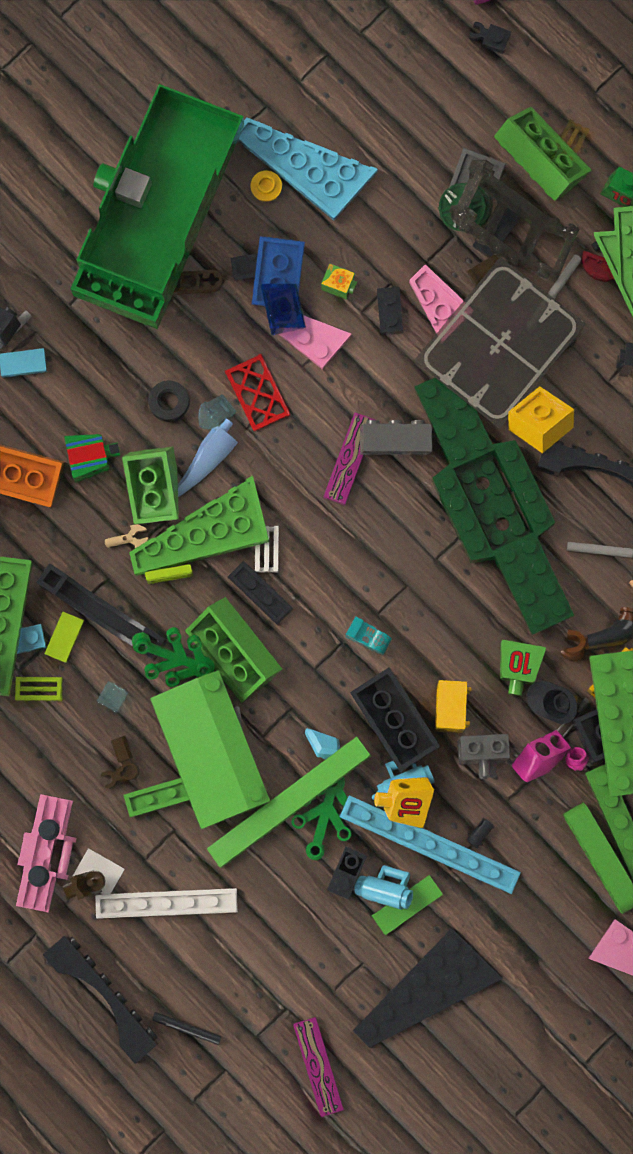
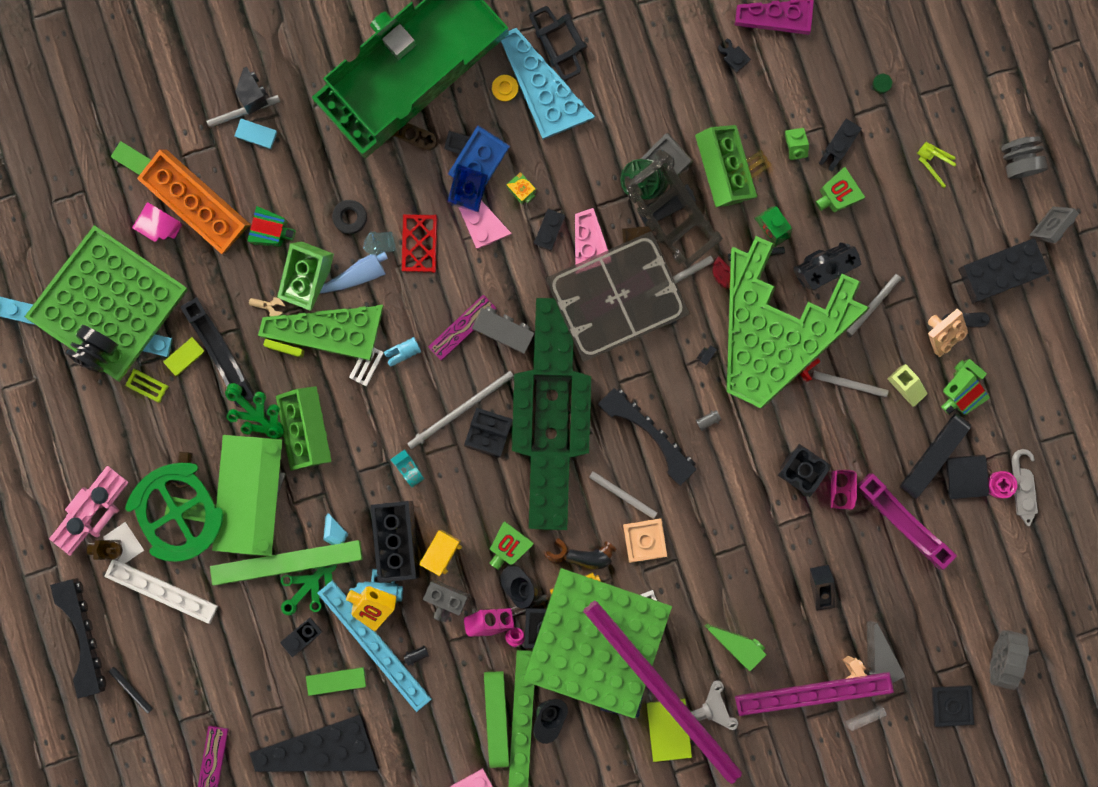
camera: 25 degrees right, 5 degrees up
clear light blue tile [97,681,129,713] -> none
black tile [228,560,293,625] -> none
medium azure piece [354,865,413,910] -> none
yellow container [508,386,574,453] -> none
none -> green window [125,463,223,562]
none -> medium azure hinge [384,337,421,366]
none -> light grey bar [407,371,514,449]
none -> black slope [464,407,513,458]
none -> black bar [529,6,588,82]
none -> bright green bracket [785,128,809,160]

